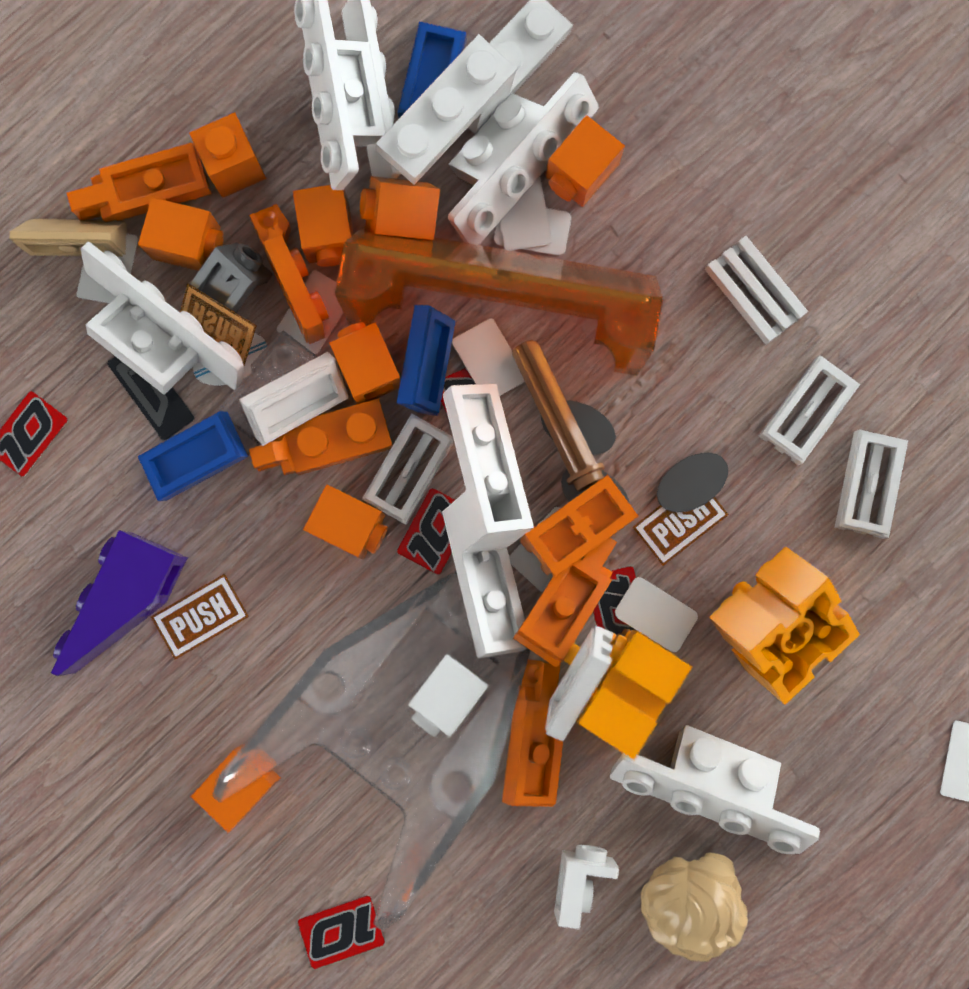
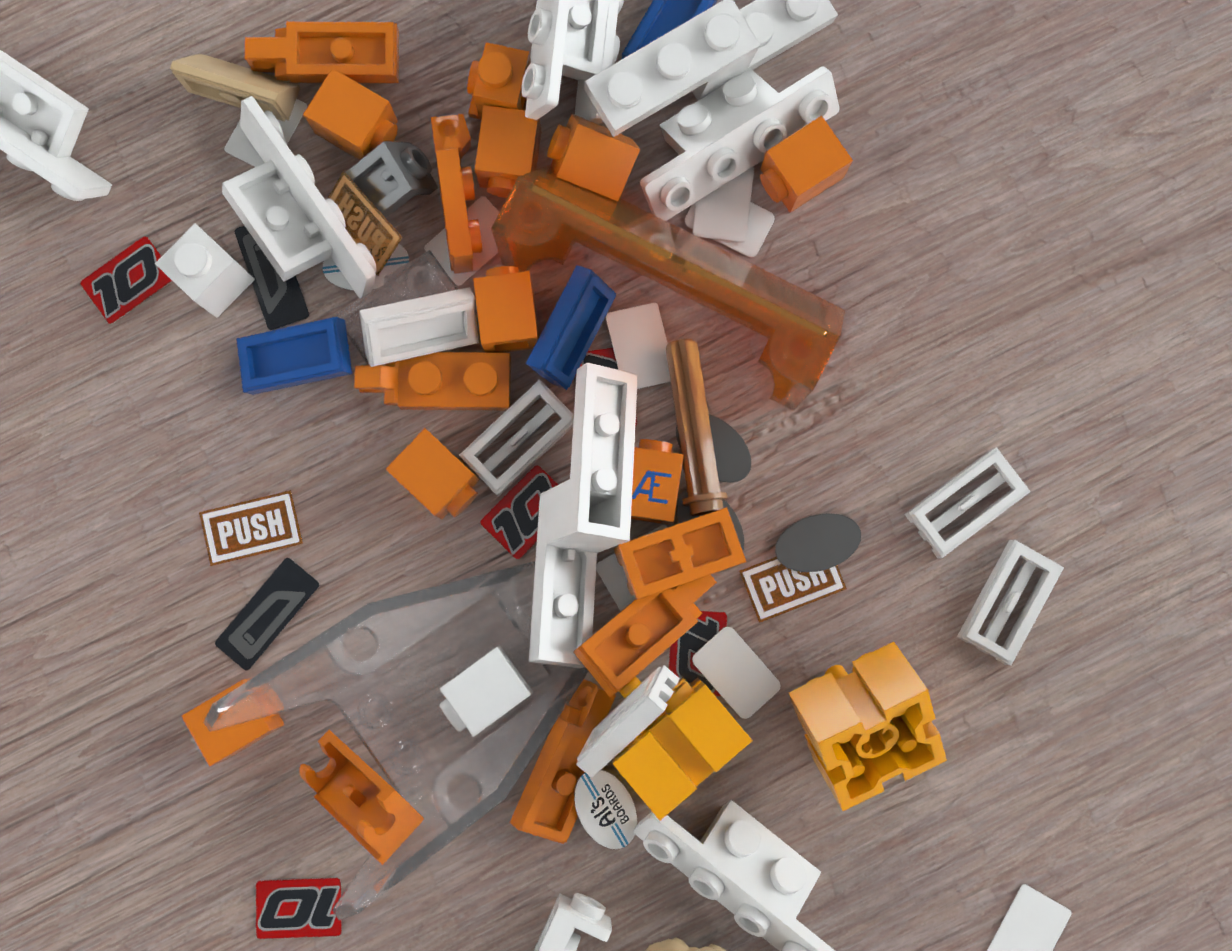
camera: 15 degrees right, 0 degrees up
dark purple slope [51,530,188,676] -> none
orange brick [189,112,267,198] -> none
white tile [705,236,808,345] -> none
none -> white brick [155,223,255,318]
none -> black sticker [215,558,320,671]
none -> orange hinge [299,730,424,865]
none -> orange brick [467,42,531,120]
none -> white sticker [574,770,637,849]
none -> orange brick [631,439,684,525]

